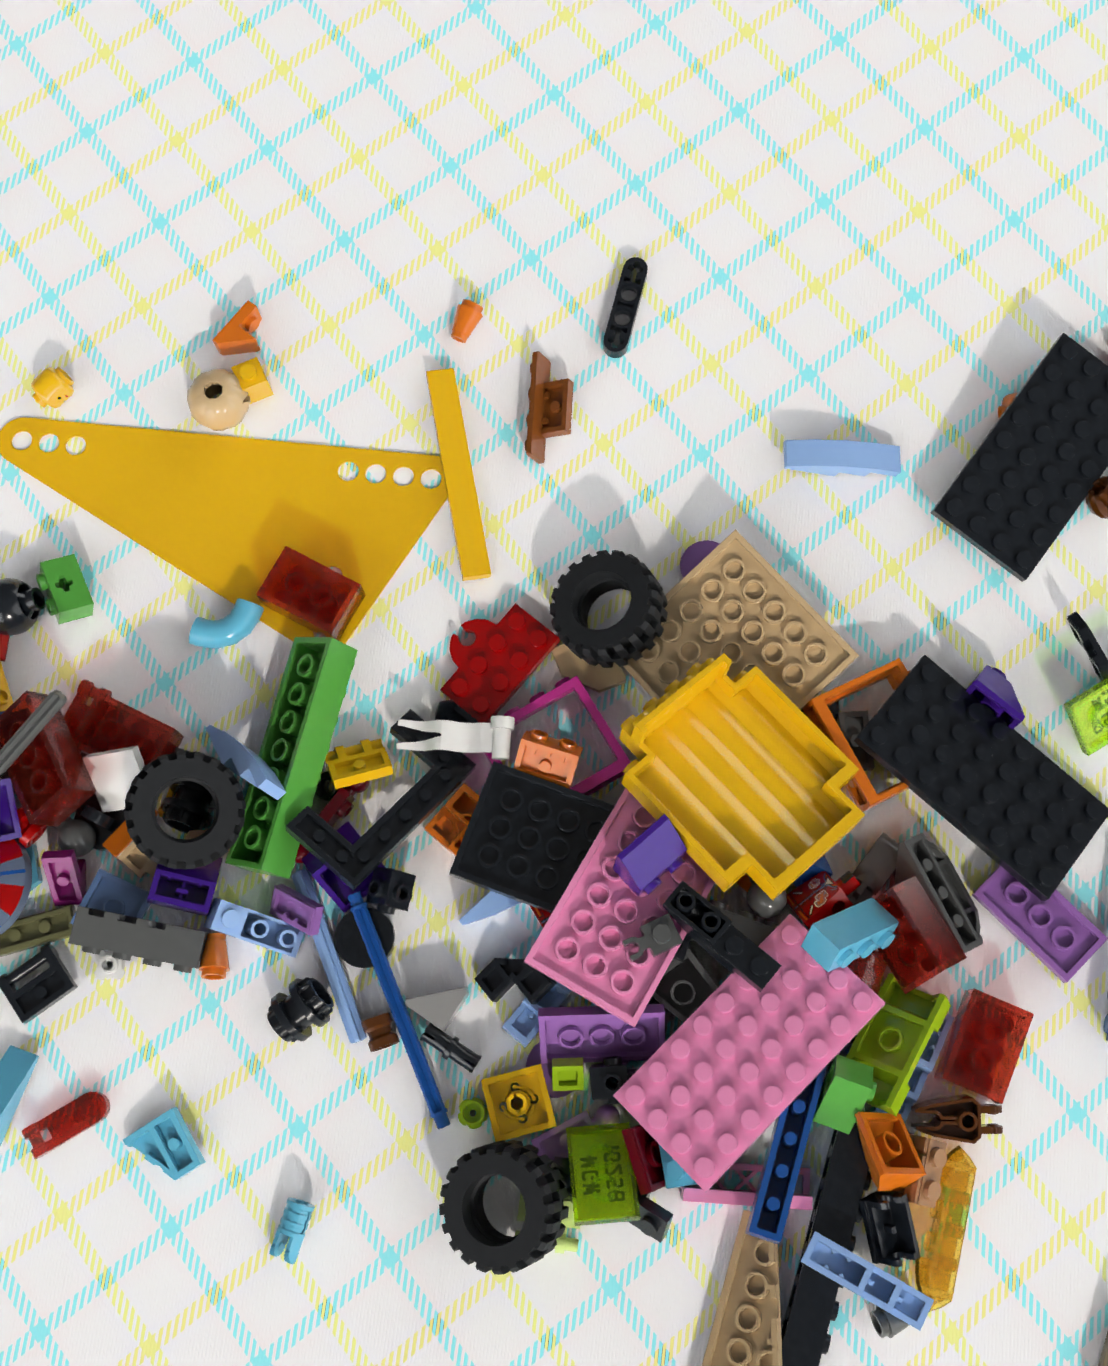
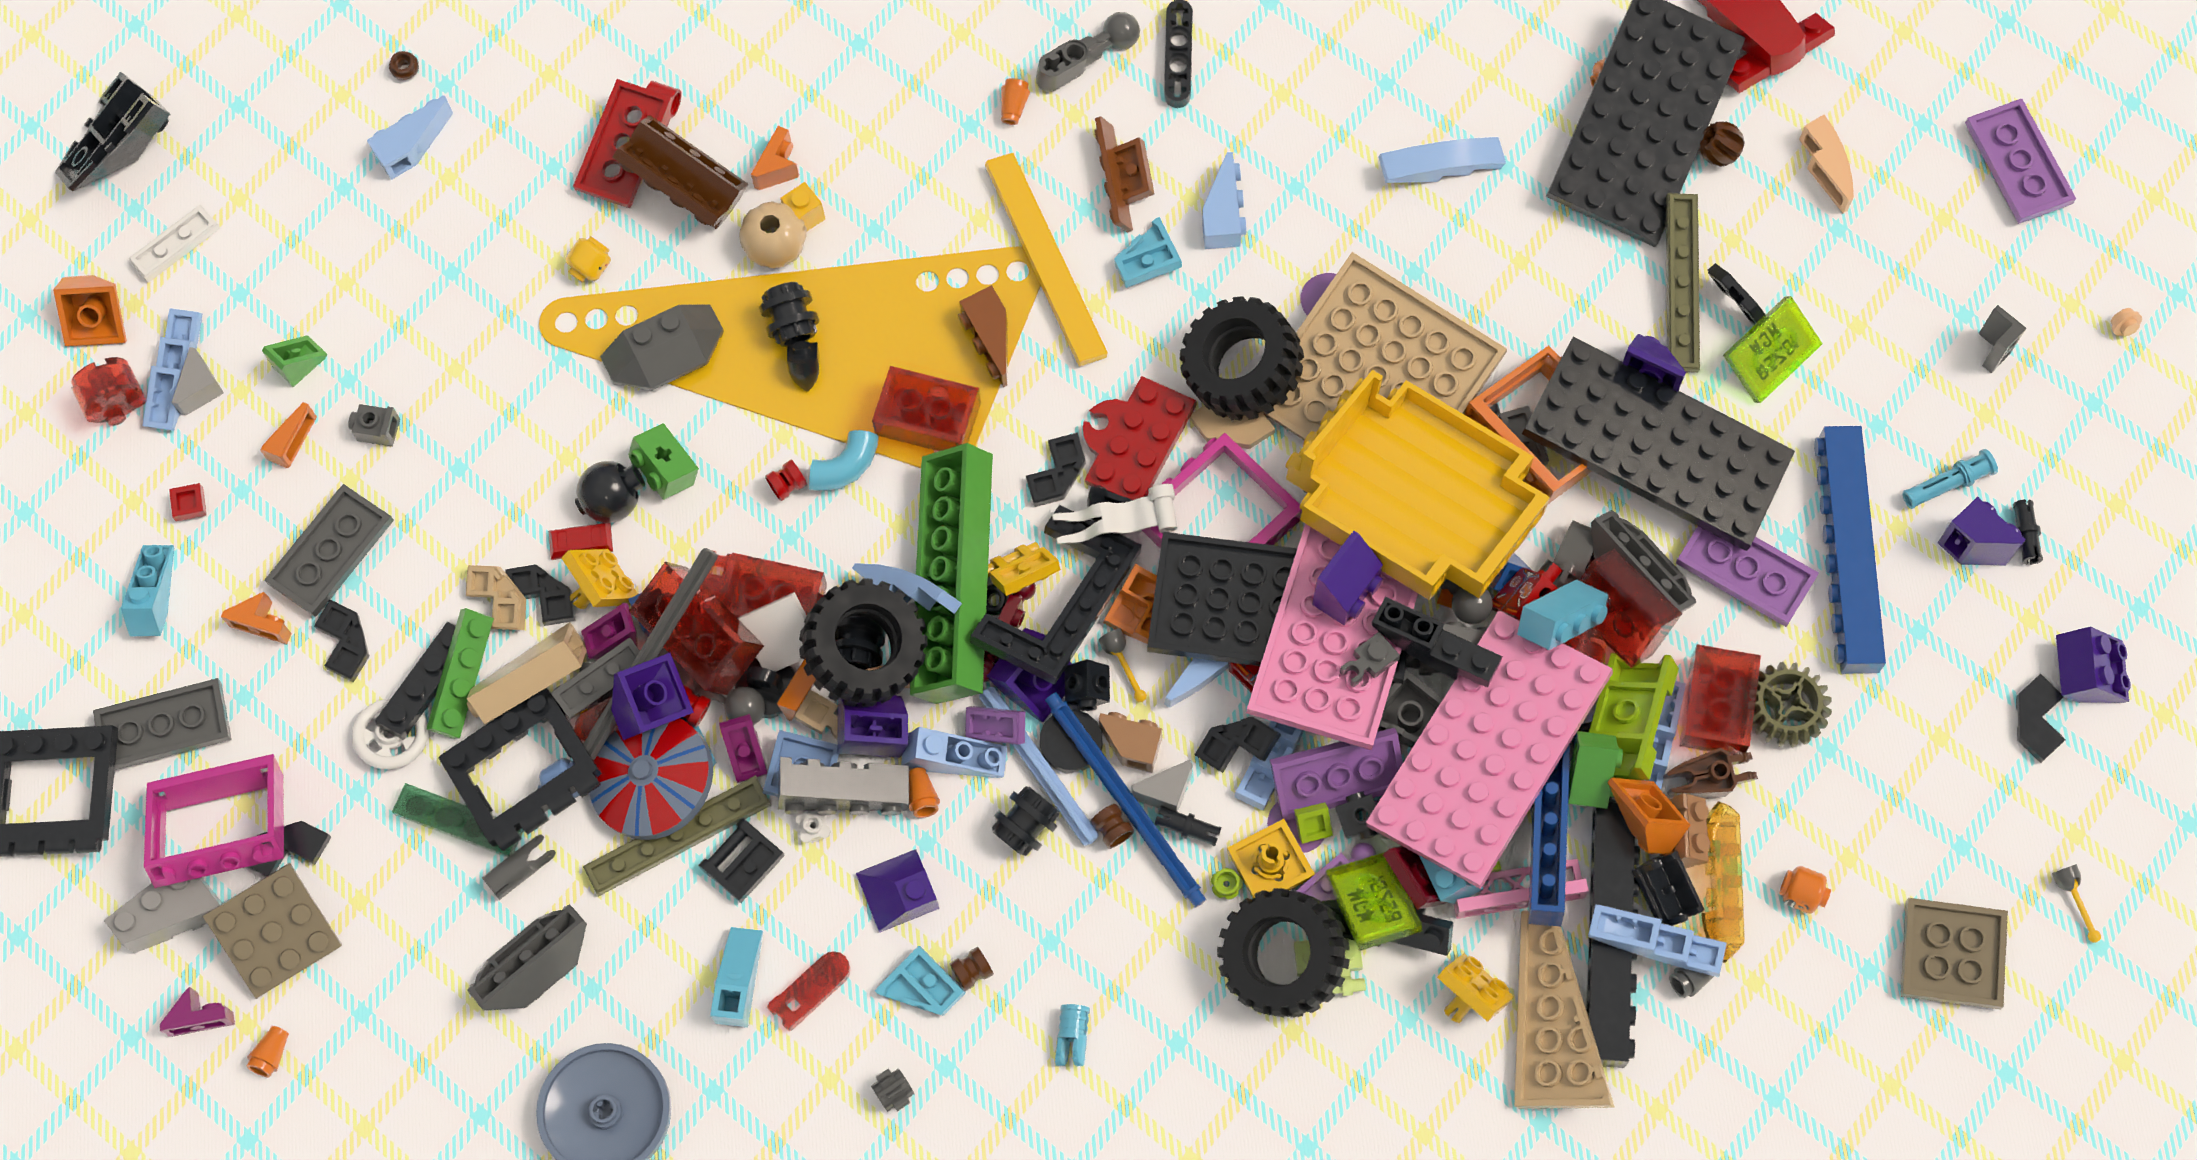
camera: 15 degrees left, 5 degrees down
orange bracket [513,729,583,789] -> none
none -> red hinge [573,79,682,209]
none -> dark grey wedge [600,304,724,391]
none -> reddish brown brick [612,115,749,229]
none -> black piece [759,282,820,347]
none -> red wheel [765,459,808,501]
none -> black plate [787,341,819,392]
none -> dark purple slope [856,849,940,933]
none -> dark grey gear [871,1068,915,1112]
none -> reddish brown wheel [949,946,994,991]
none -> dark orange slope [958,285,1008,388]
none -> black tile [1026,432,1086,507]
none -> dark grey beam [1036,12,1140,92]
none -> hinge [1098,629,1147,702]
none -> medium nougat slope [1099,712,1162,773]
none -> medium azure wing [1114,217,1182,288]
none -> light blue slope [1202,152,1247,249]
none -> yellow plate [1437,953,1514,1023]
none -> olive tile [1666,193,1700,373]
none -> olive gear [1744,661,1832,748]
none -> orange head [1779,866,1831,914]

